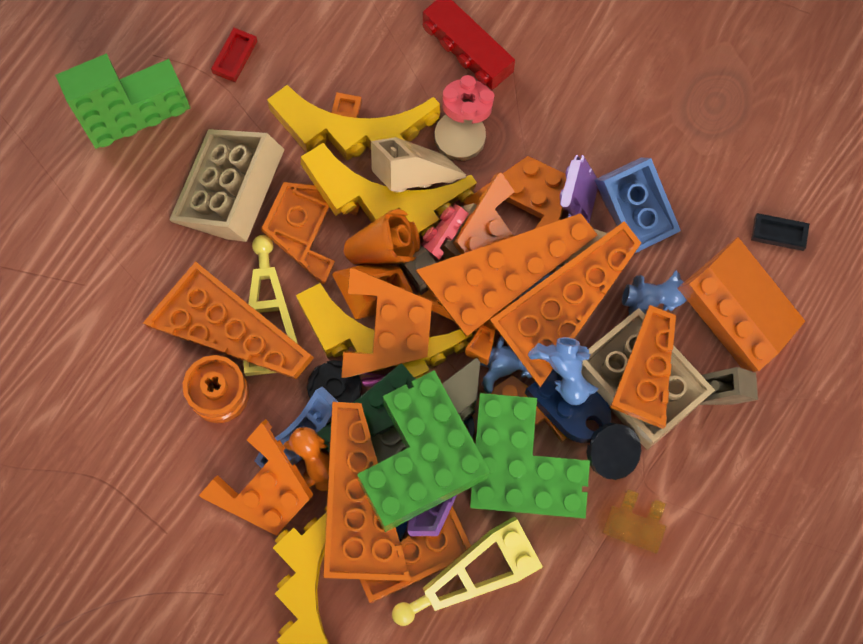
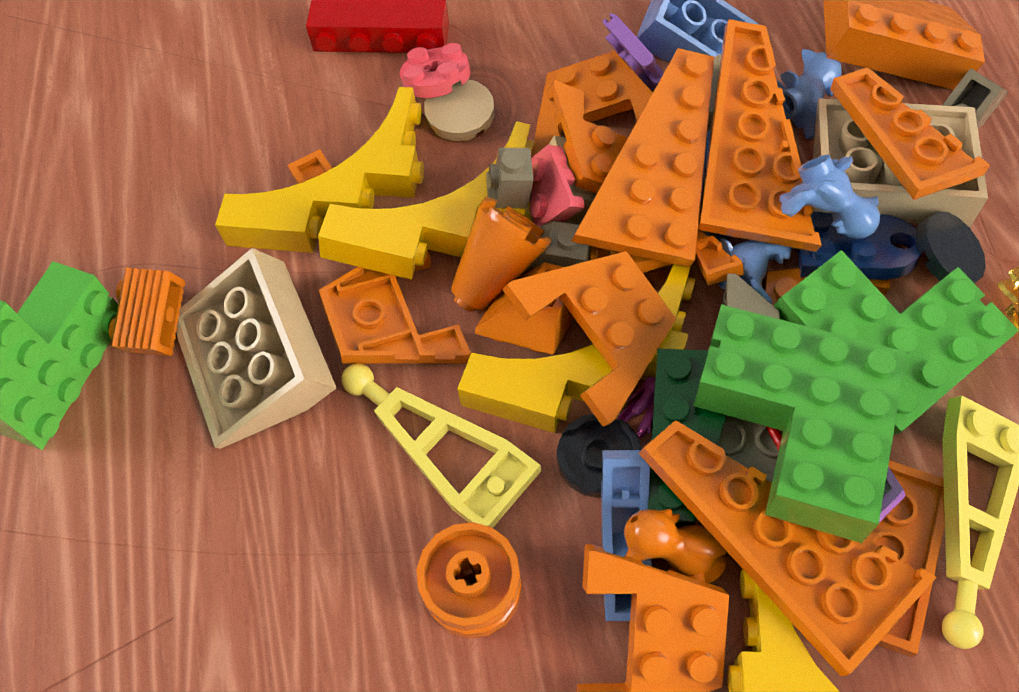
camera: 40 degrees left, 10 degrees down
orange wing [143,261,314,379] -> none
red tile [211,27,258,83] -> none
tan slope [371,137,466,192] -> none
none -> orange brick [109,267,186,356]
none -> dark tan brick [486,148,533,209]

